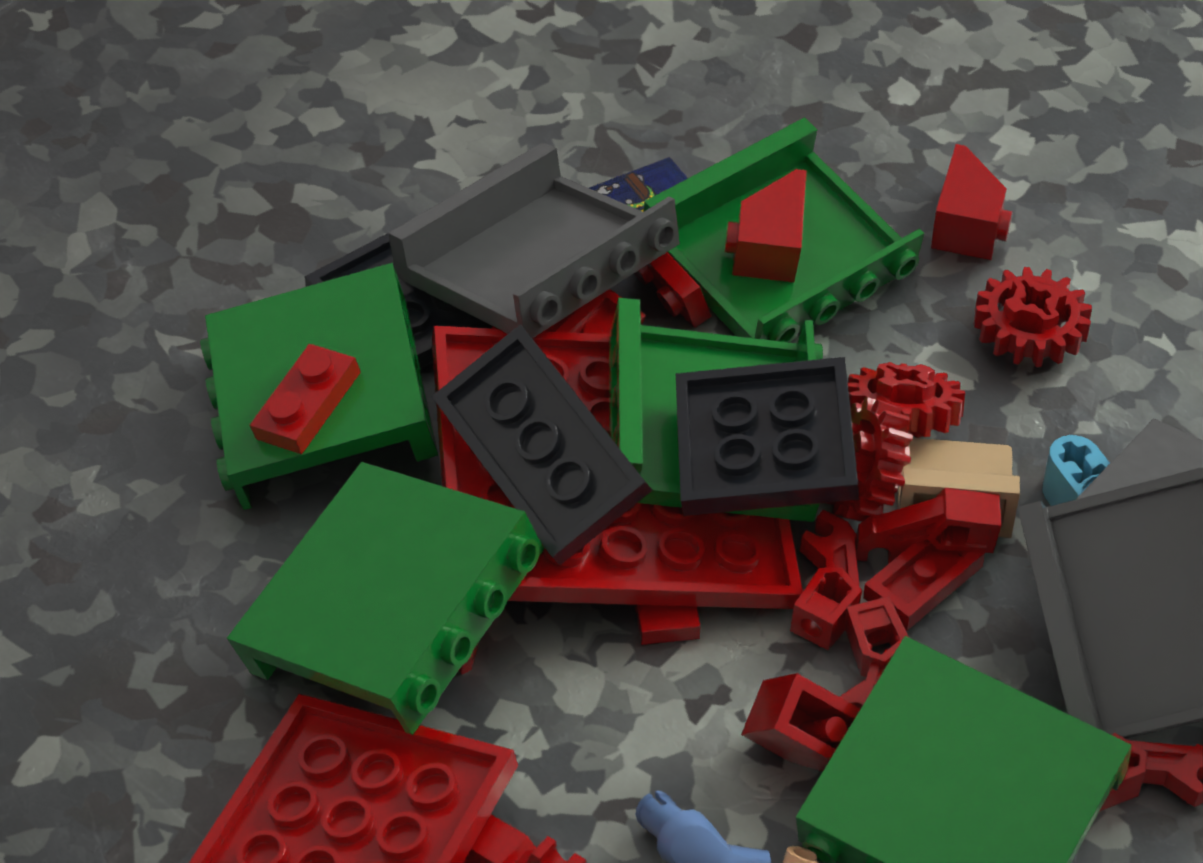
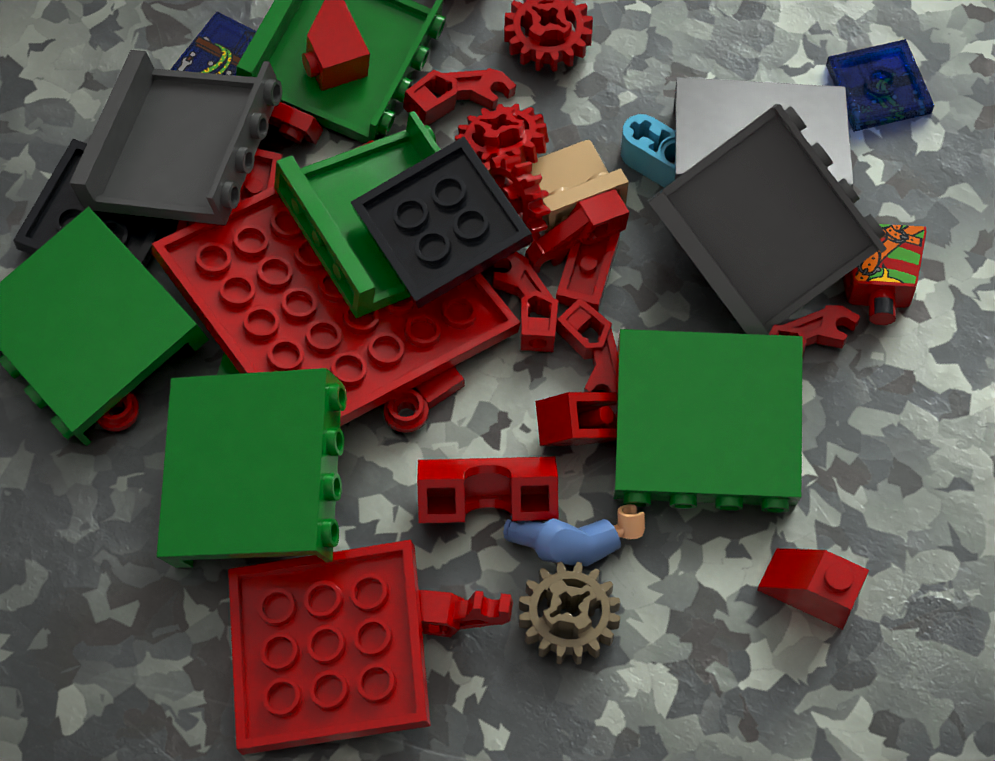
camera: 30 degrees left, 15 degrees up
red plate [249,343,361,454] -> none
black plate [431,324,653,565] -> none
none -> red plate [97,392,139,431]
none -> red plate [384,389,429,433]
none -> red piece [403,68,516,125]
none -> red arch [417,456,559,523]

